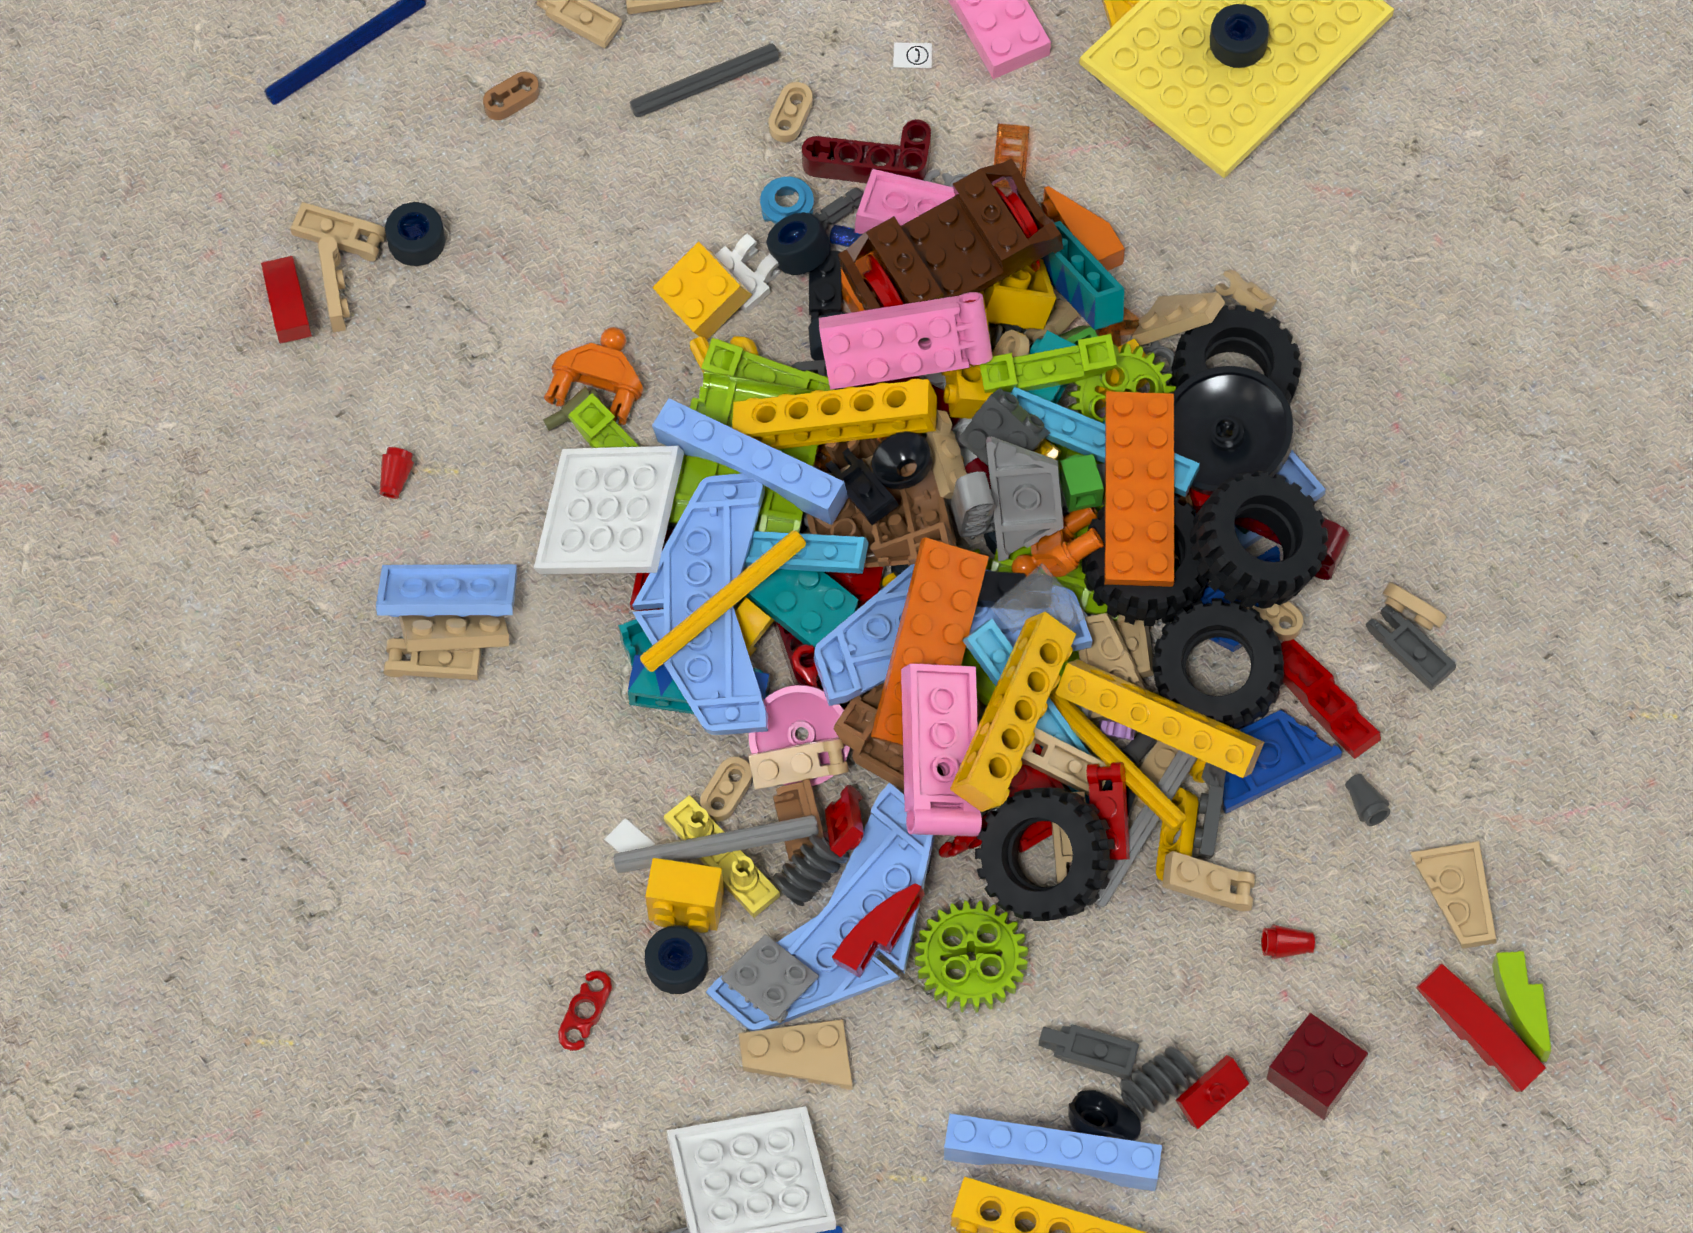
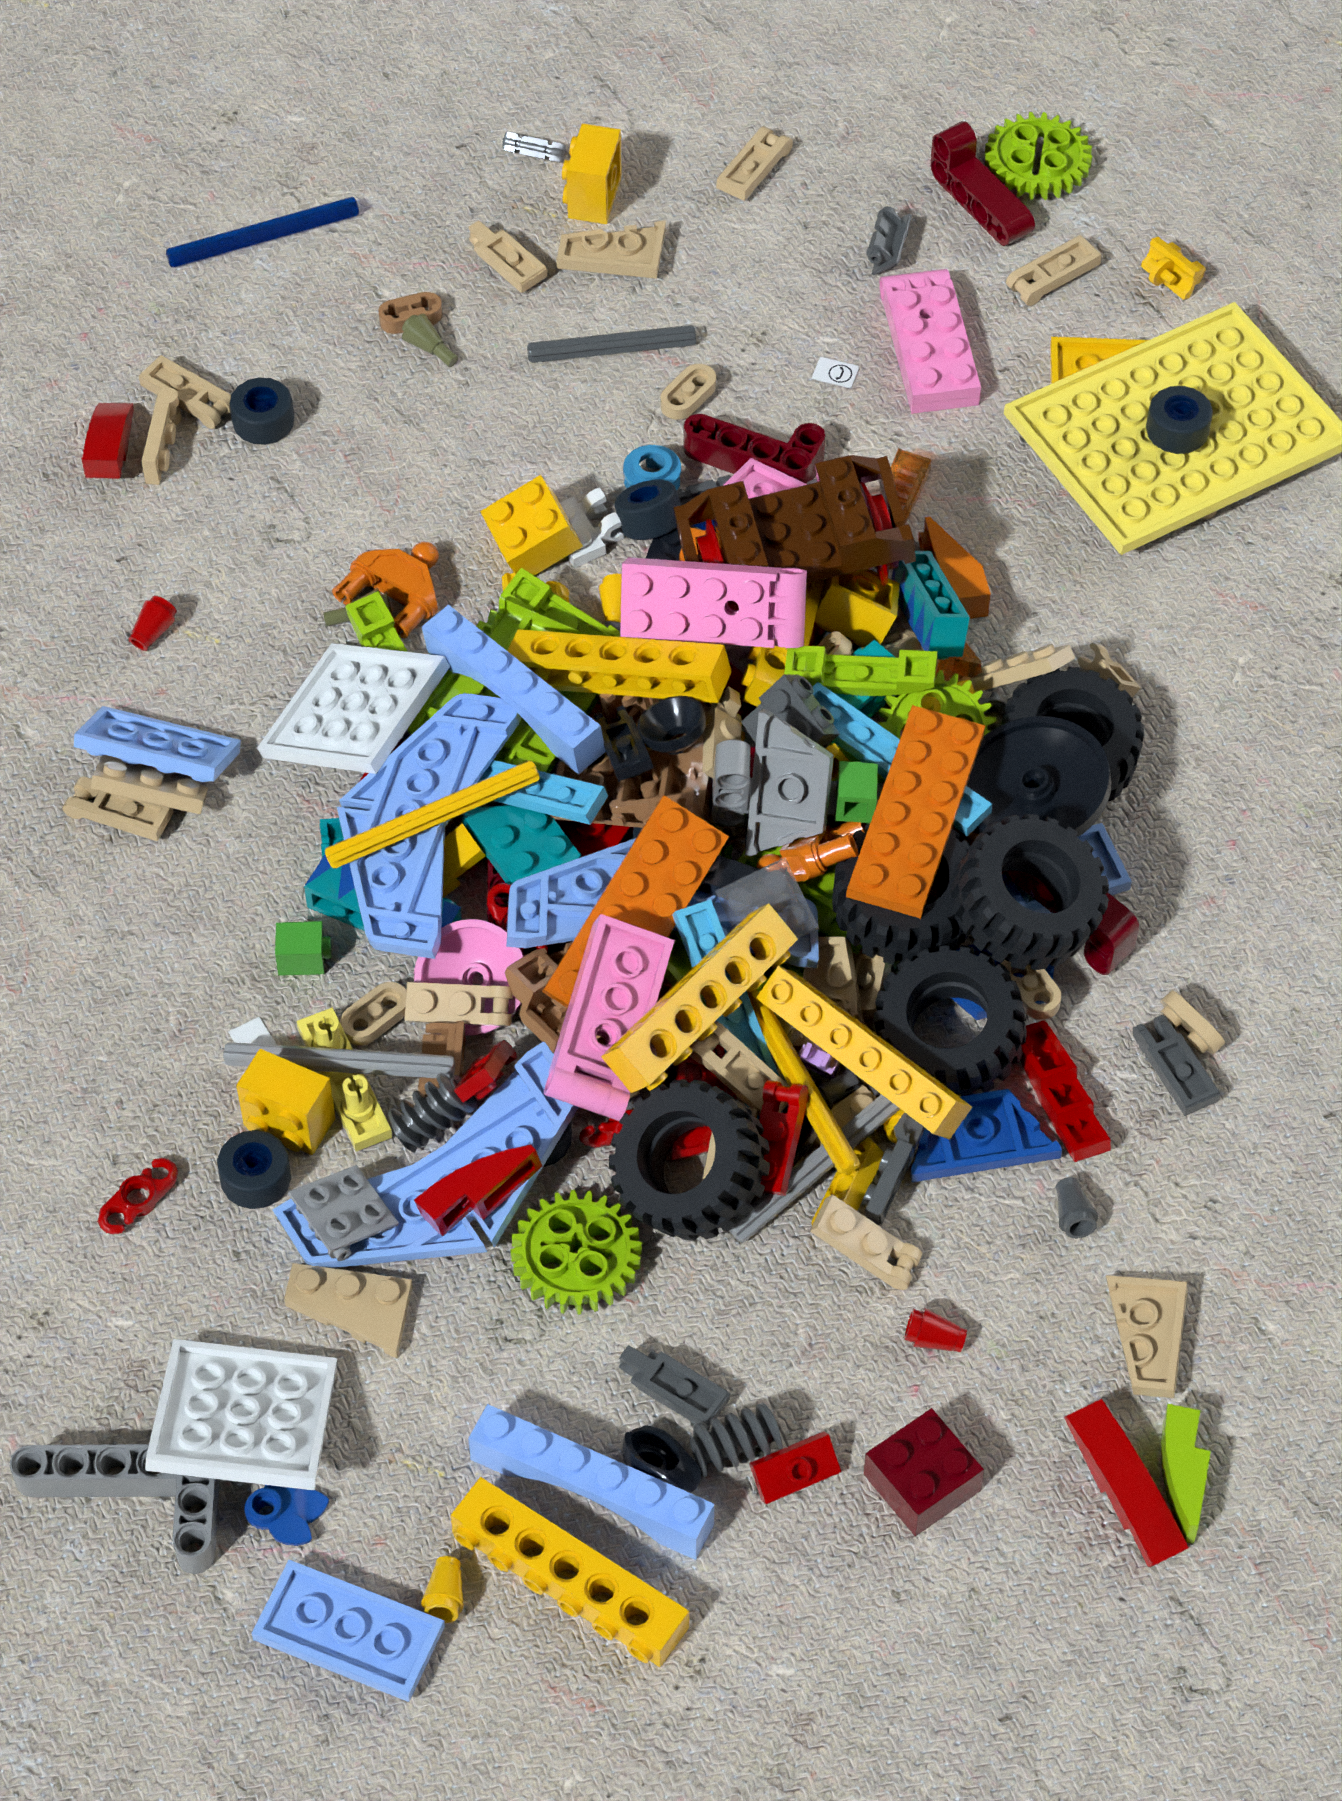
camera: 15 degrees right, 10 degrees down
none -> bright green brick [275,921,332,976]
none -> olive cone [402,313,458,367]
none -> yellow cone [599,574,622,623]

